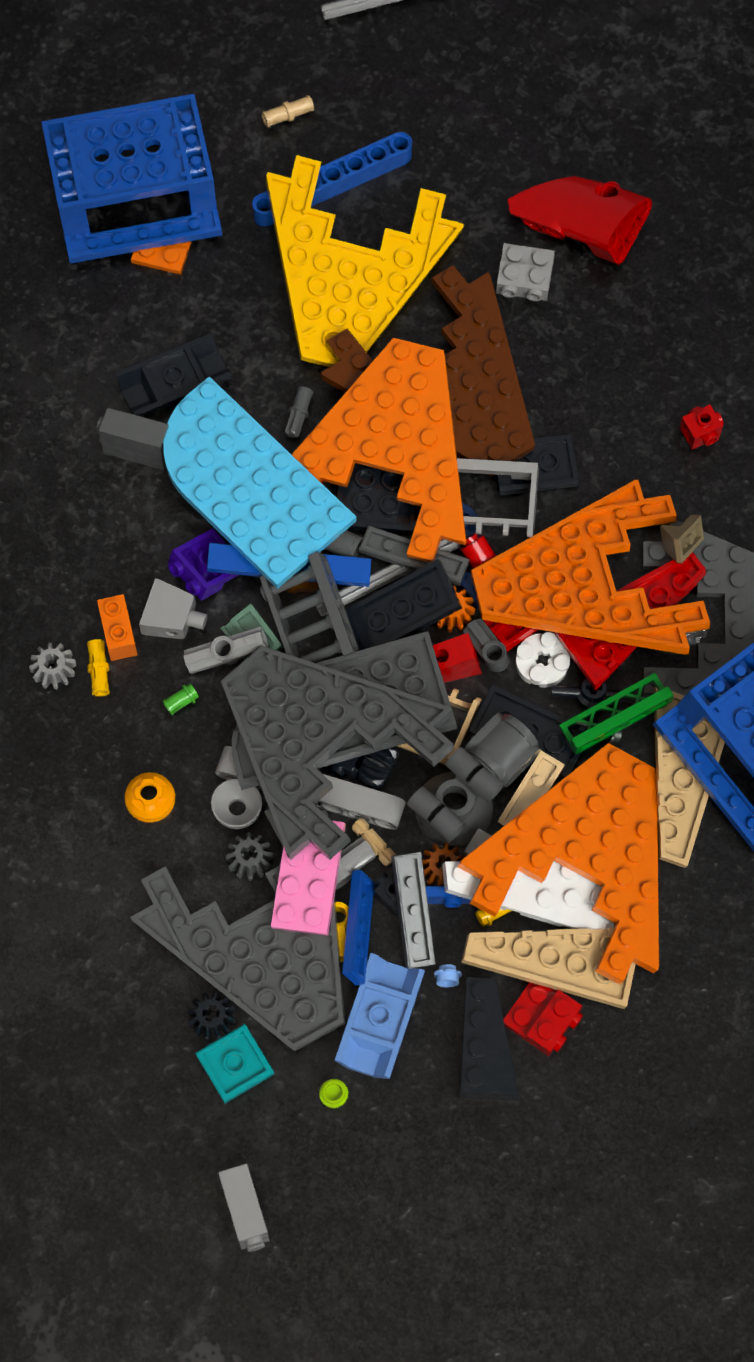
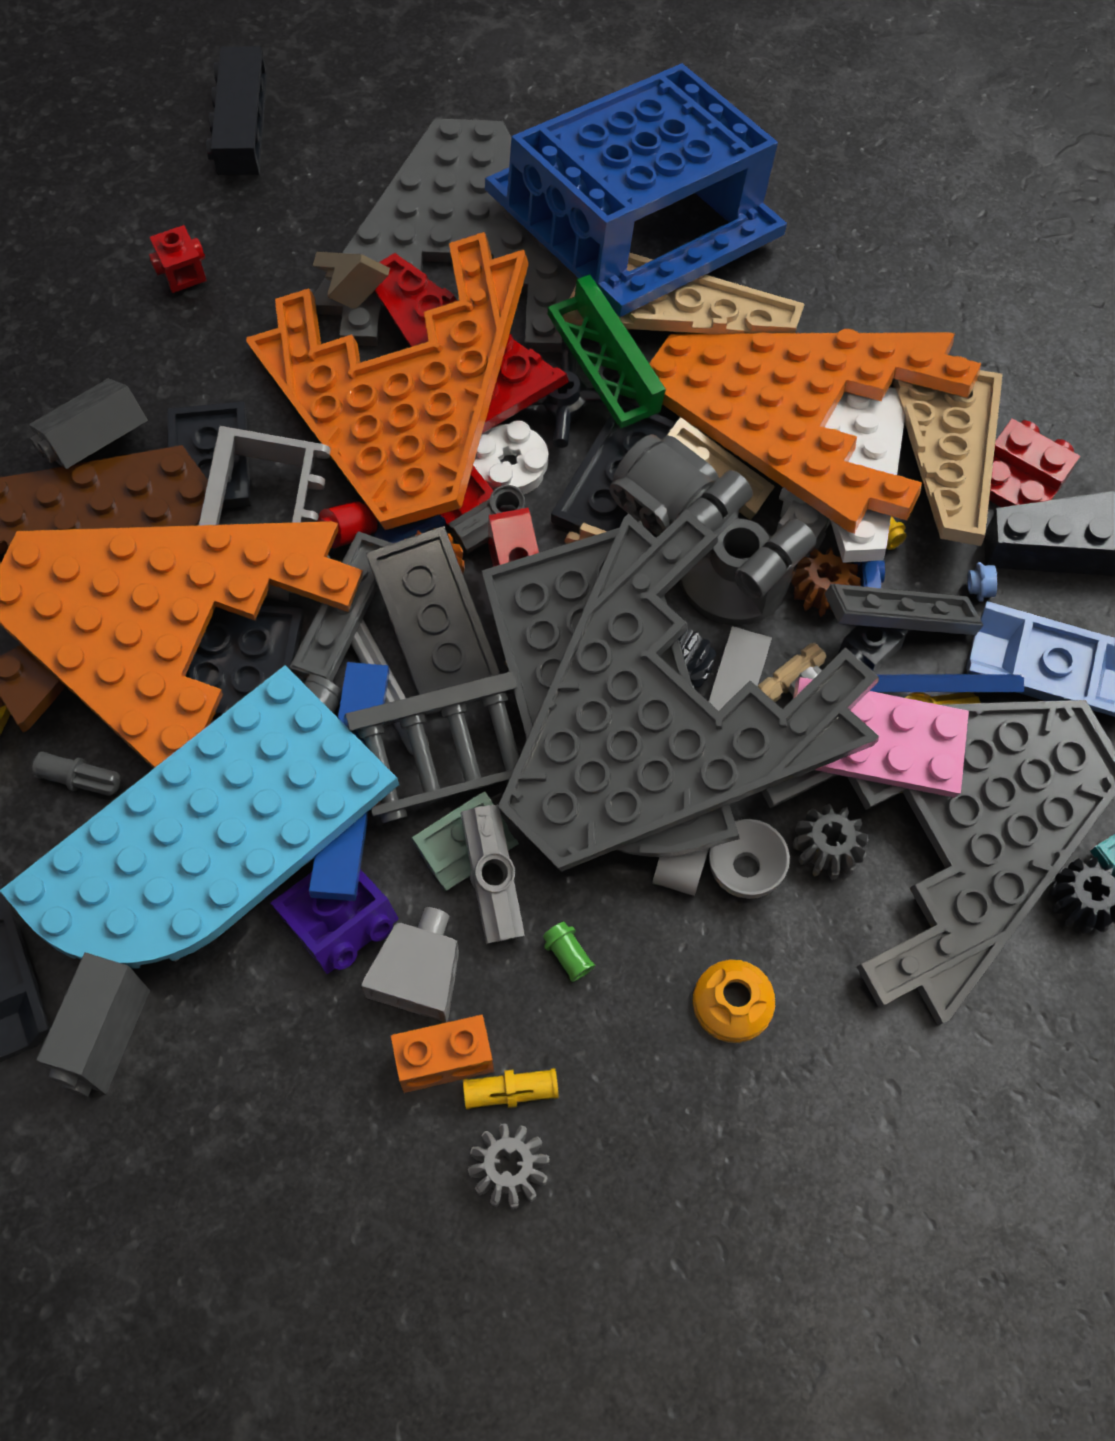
camera: 90 degrees left, 5 degrees down
none -> dark grey brick [29,378,148,469]

